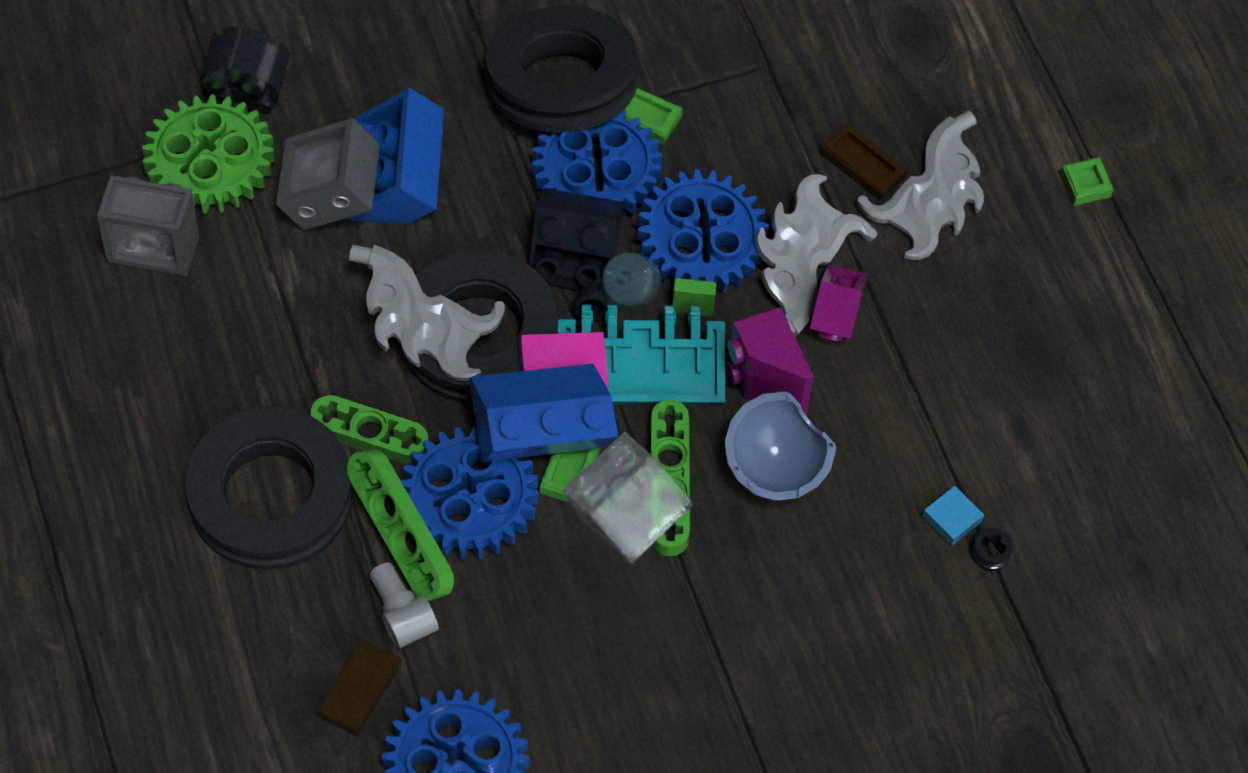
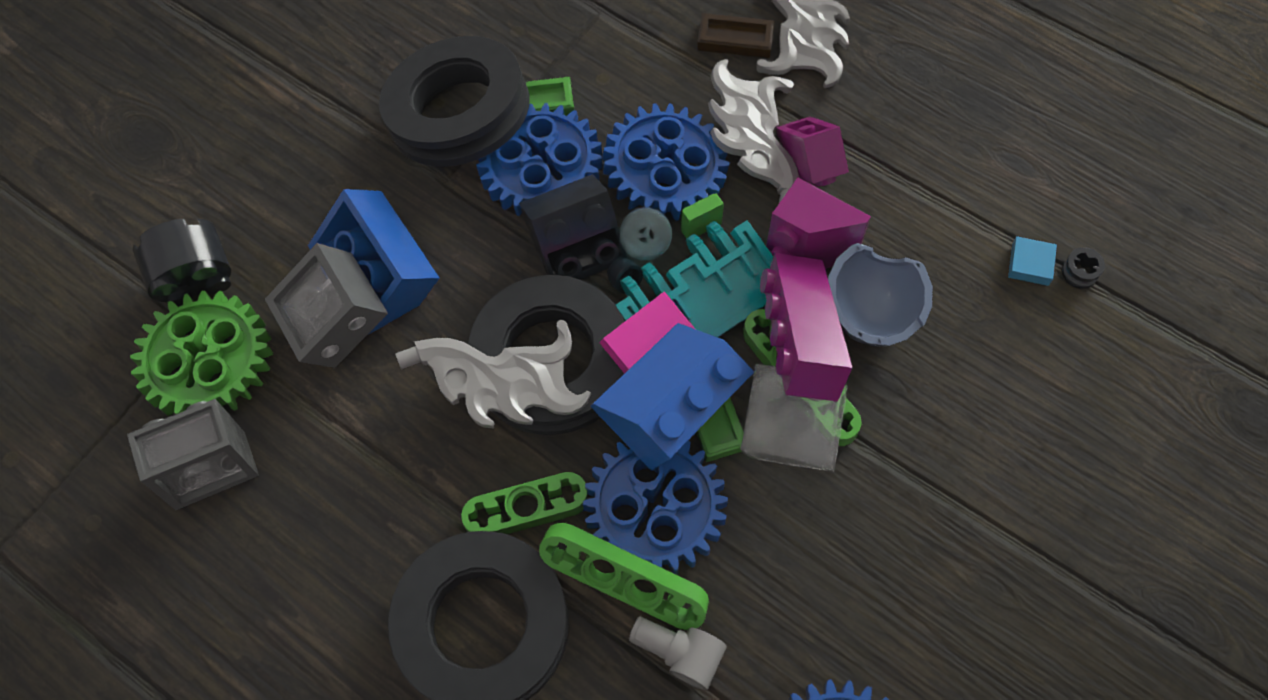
camera: 30 degrees left, 5 degrees up
none -> magenta brick [760,253,852,402]

